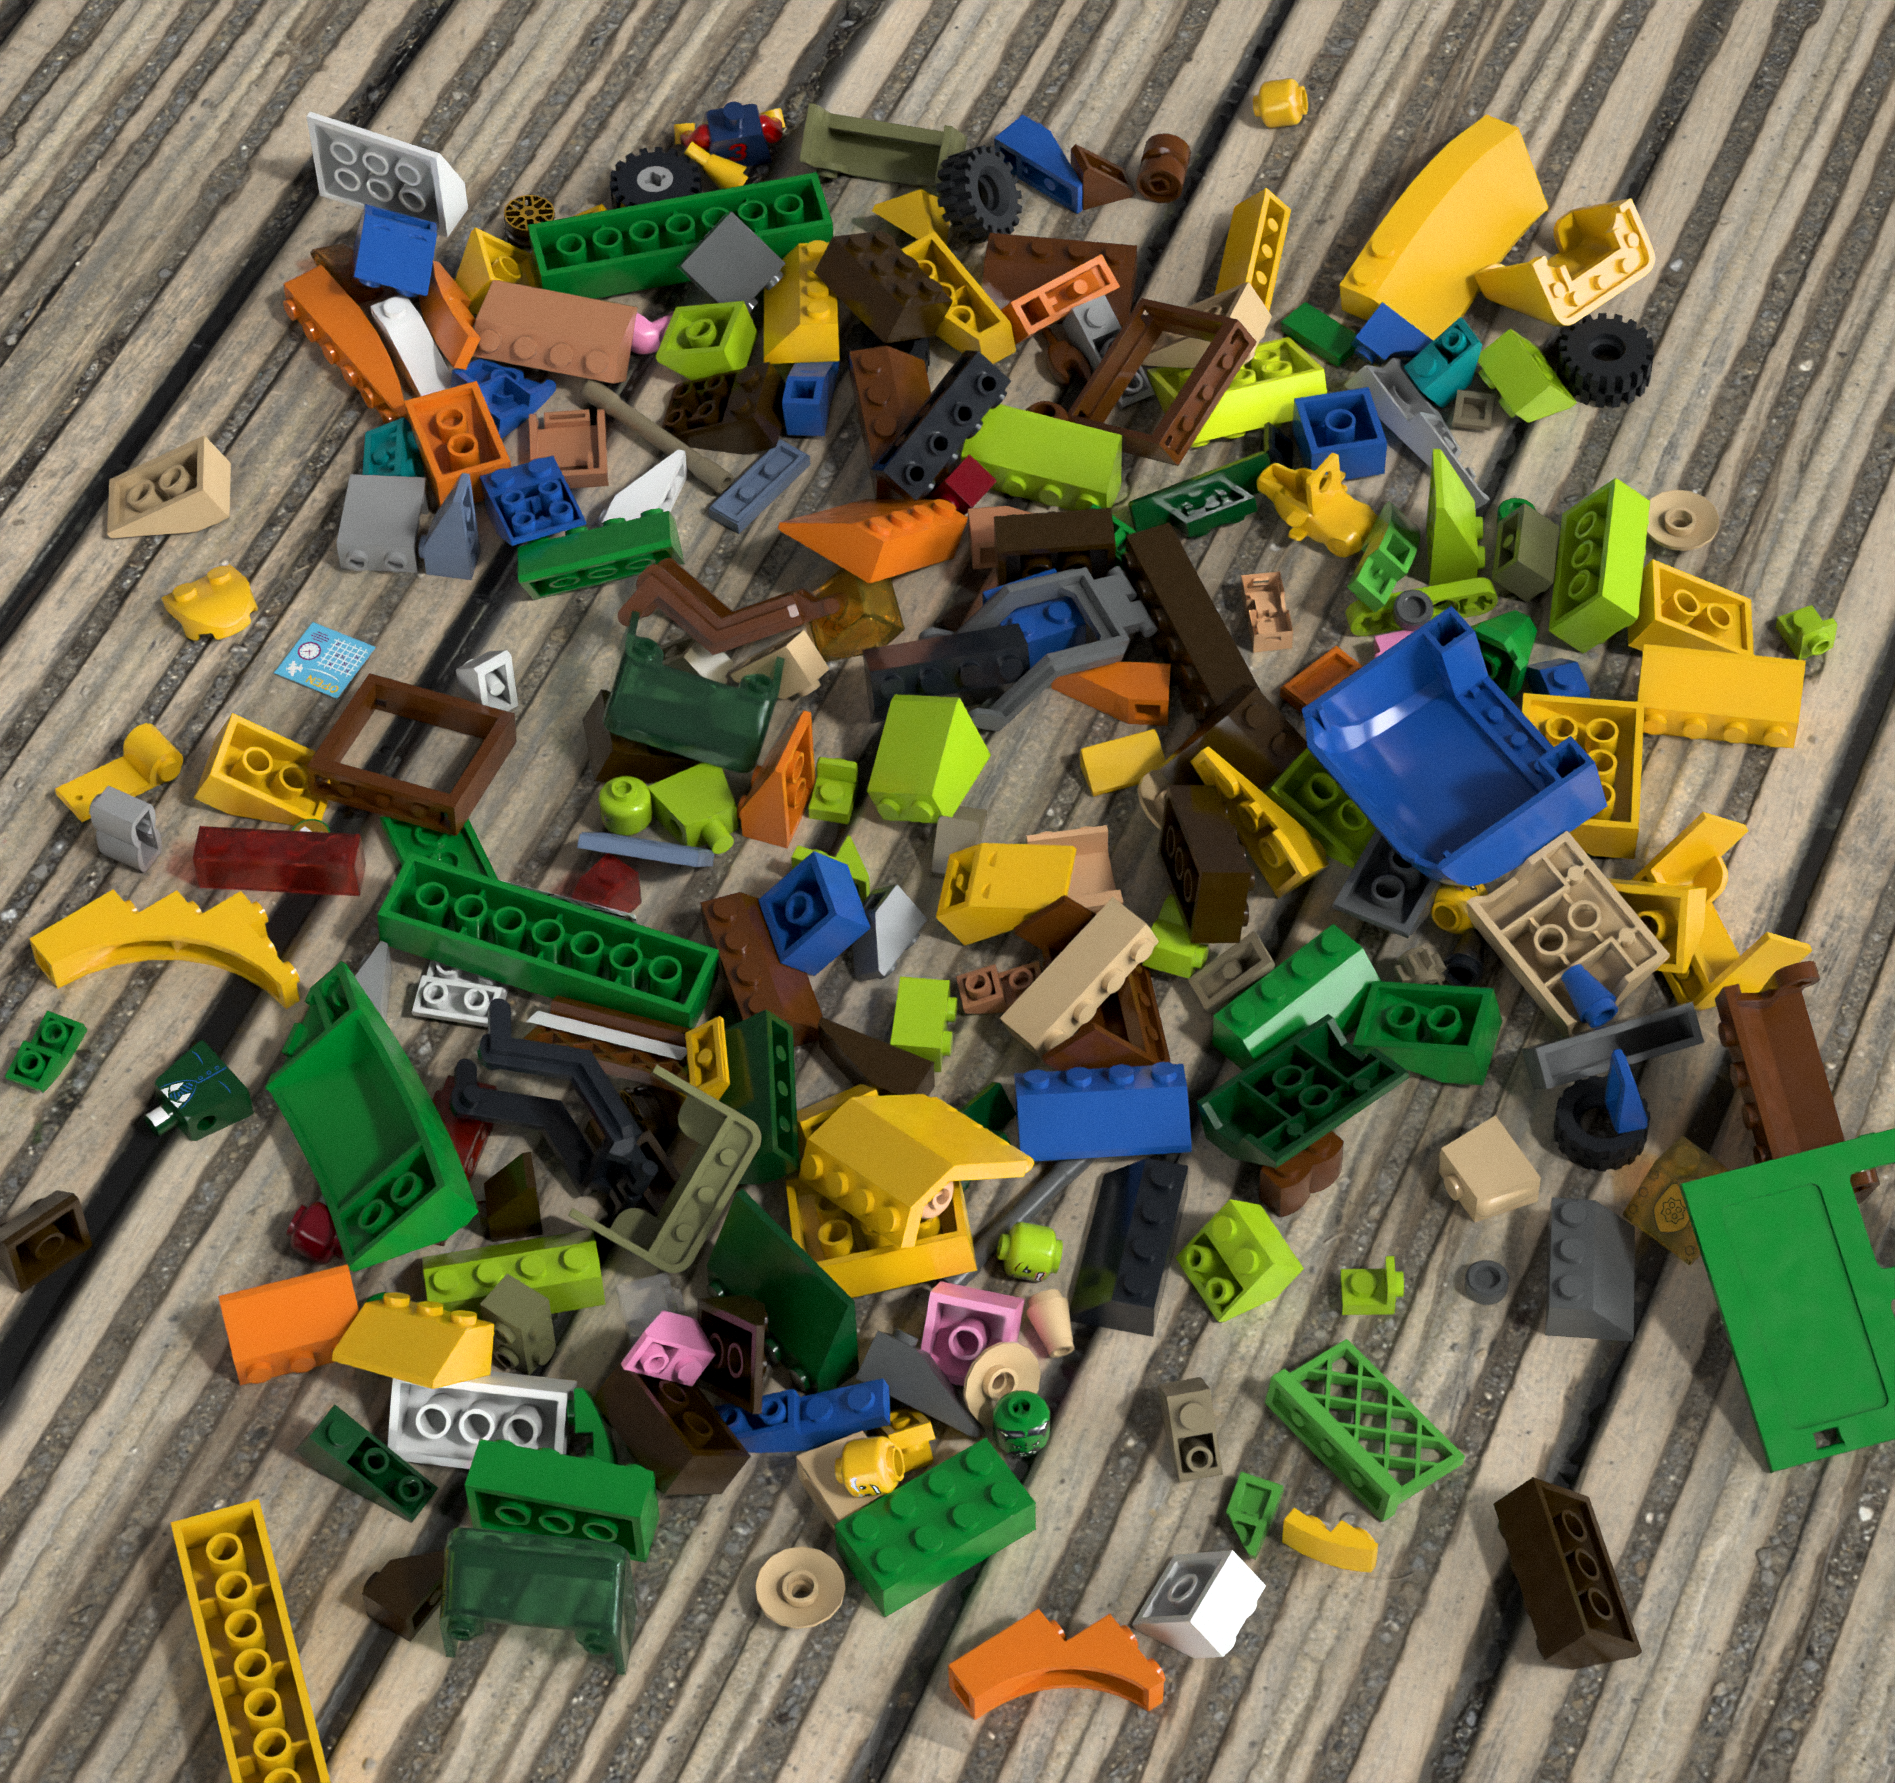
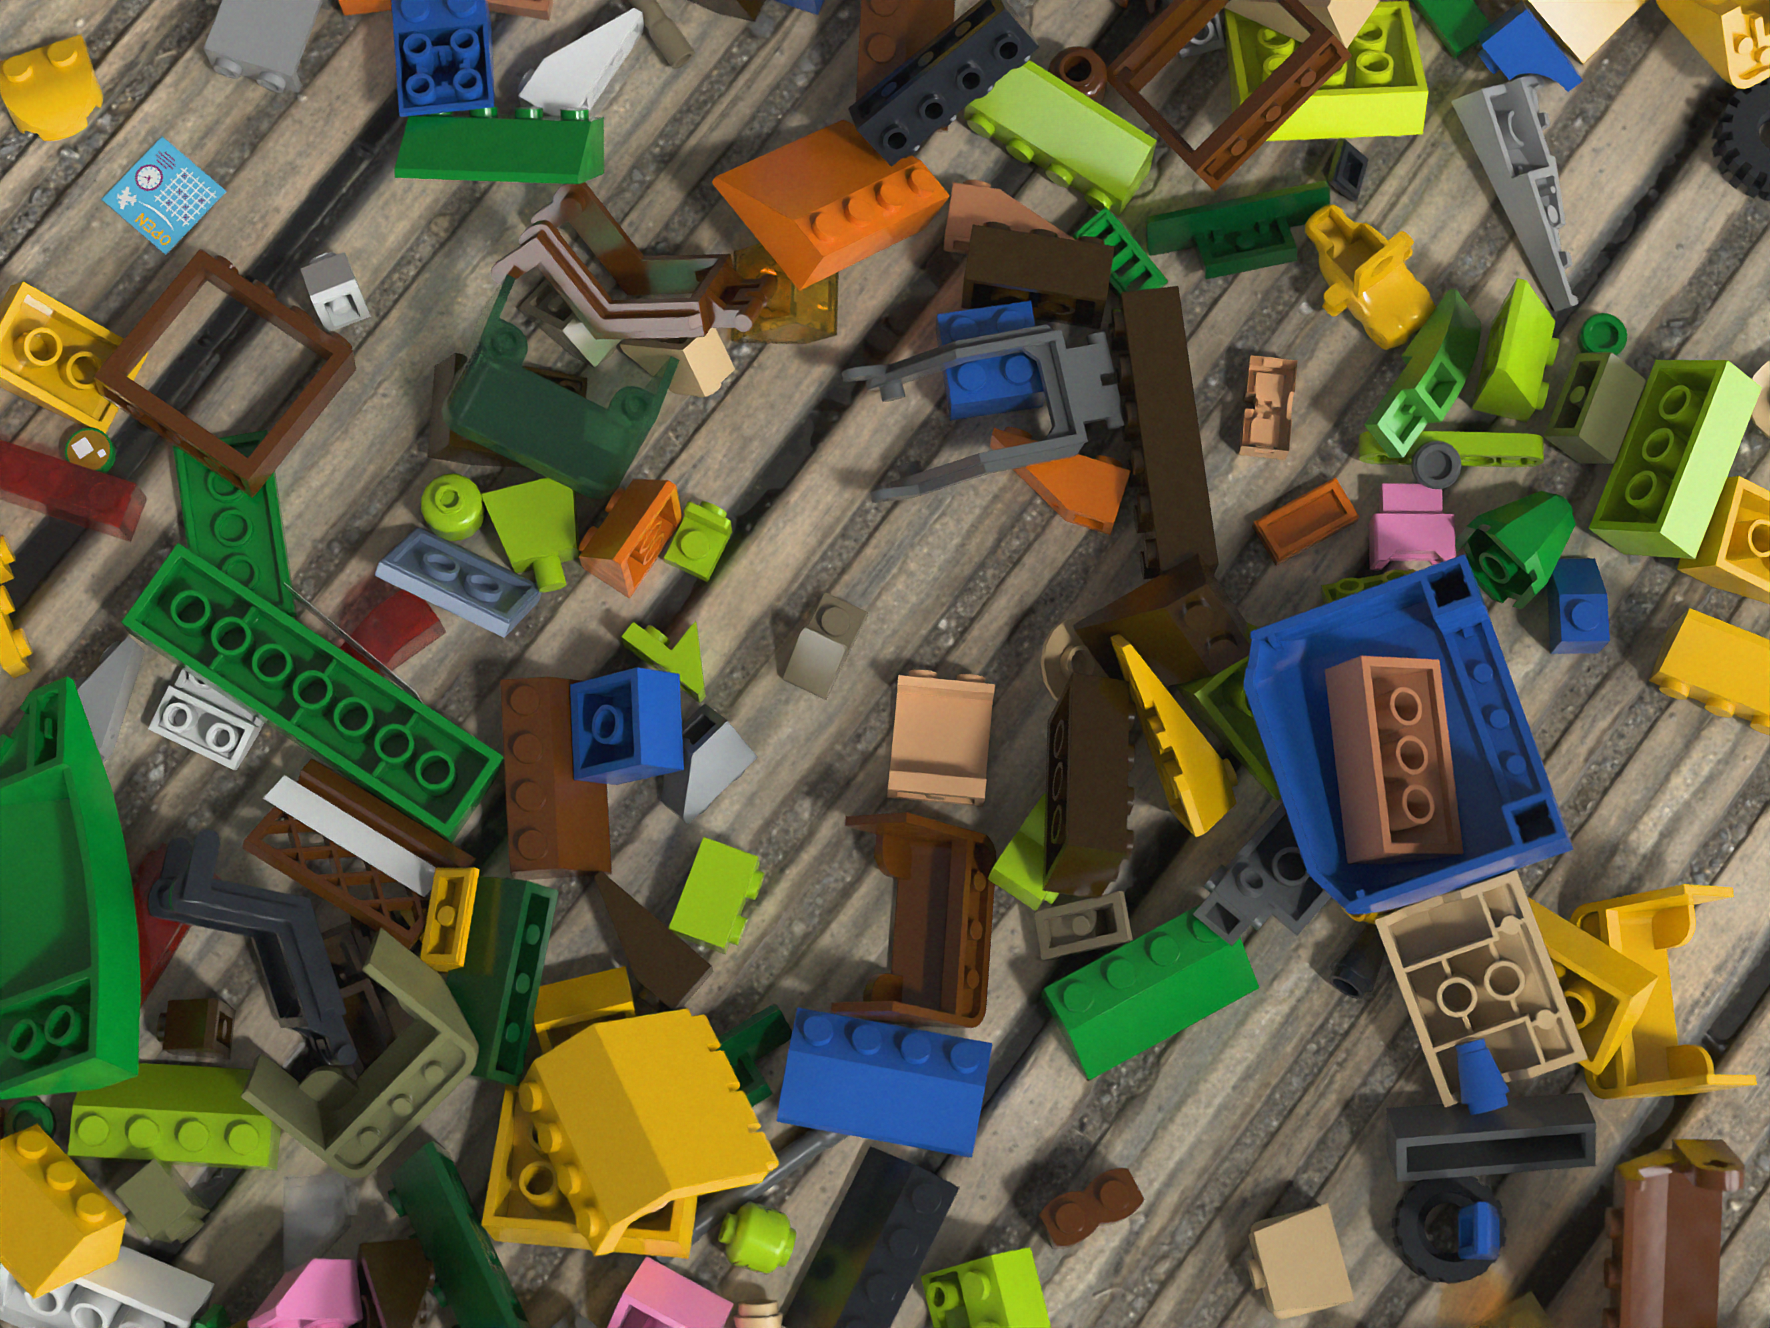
camera: 10 degrees right, 25 degrees up
sand blue slope [419,473,481,580] -> none
sand blue tile [708,439,810,534] -> none
black slope [862,623,1030,723] -> none
lime slope [867,694,991,823] -> none
dark red brick [928,454,997,515] -> none
yellow slope [936,843,1077,946] -> none
nougat slope [956,960,1043,1014] -> none
tan brick [999,897,1159,1061] -> none
yellow slope [1080,729,1165,797] -> none
dark green piece [1197,1014,1409,1168] -> none
blue brick [1292,387,1387,480] -> none
green slope [1352,981,1502,1085] -> none
dark tan gear [1393,947,1447,985] -> none
teal slope [1404,317,1483,409] -> none
dark tan slope [1452,366,1497,431] -> none
lime slope [1478,328,1577,423] -> none
yellow slope [1522,693,1645,859] -> none
none -> dark grey brick [1193,855,1281,946]
none -> nougat slope [1325,656,1463,865]

